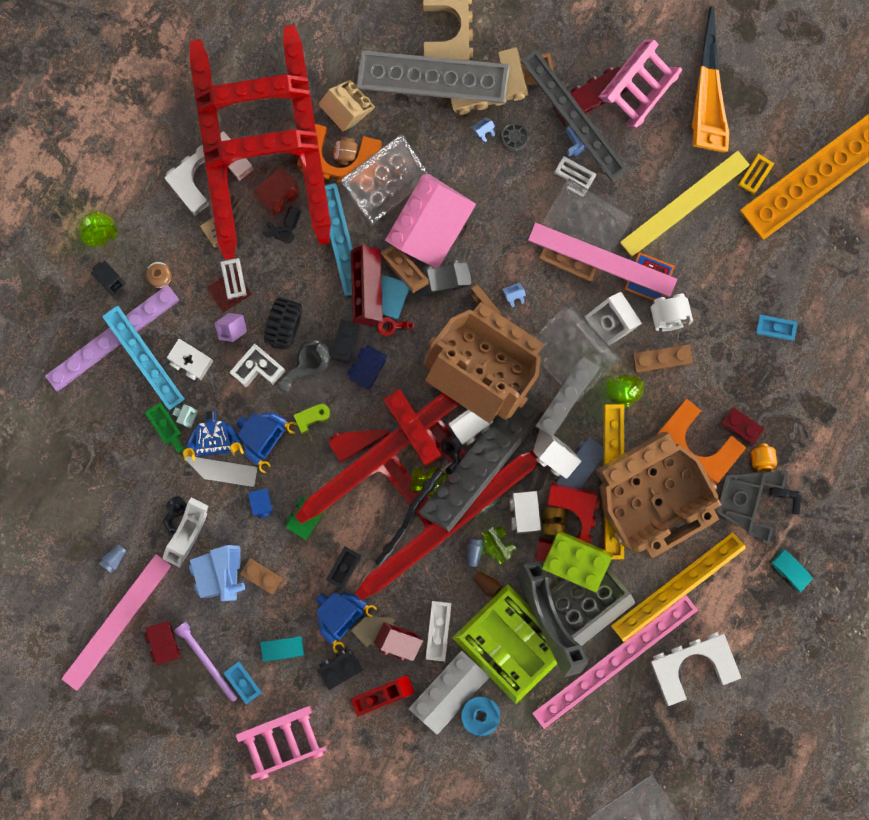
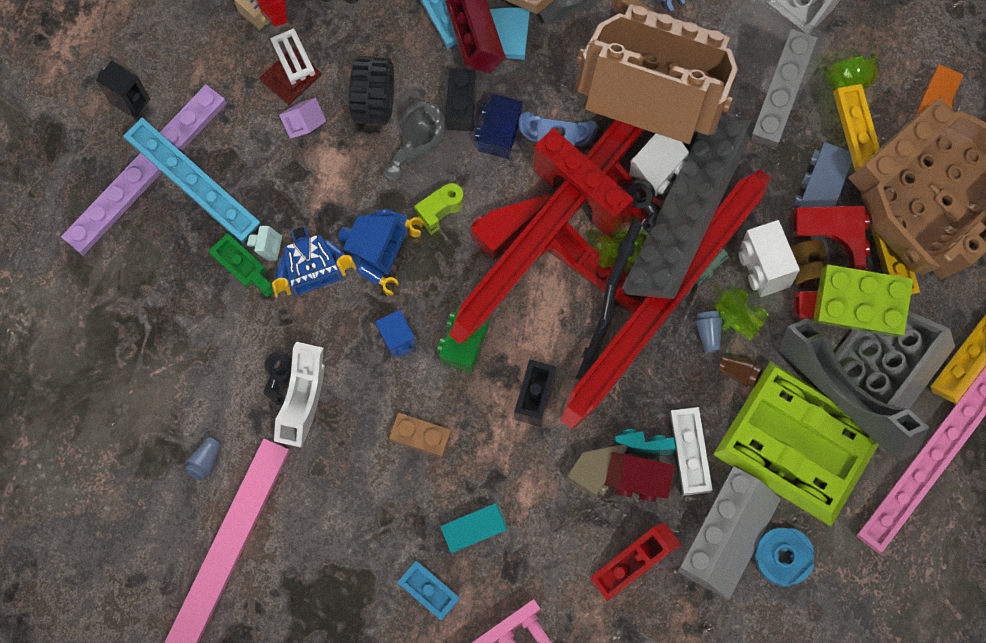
camera: 10 degrees left, 10 degrees down
clear neon green cylinder [78,211,118,247] -> none
dark red brick [144,621,181,665] -> none
medium nougat head [146,262,172,288] -> none
white brick [167,339,213,380] -> none
lavender piece [174,622,237,702] -> none
white sticker [186,456,257,487] -> none
light blue piece [189,545,245,602] -> none
white brick [229,344,285,388] -> none
blue torso [316,592,377,653] -> none
black bracket [317,649,363,690] -> none
red plate [376,317,414,336] -> none
white slope [533,429,581,479] -> none
medium nougat plate [633,344,693,373] -> none
none -> medium blue piece [519,112,598,147]
none -> teal slope [614,429,676,456]

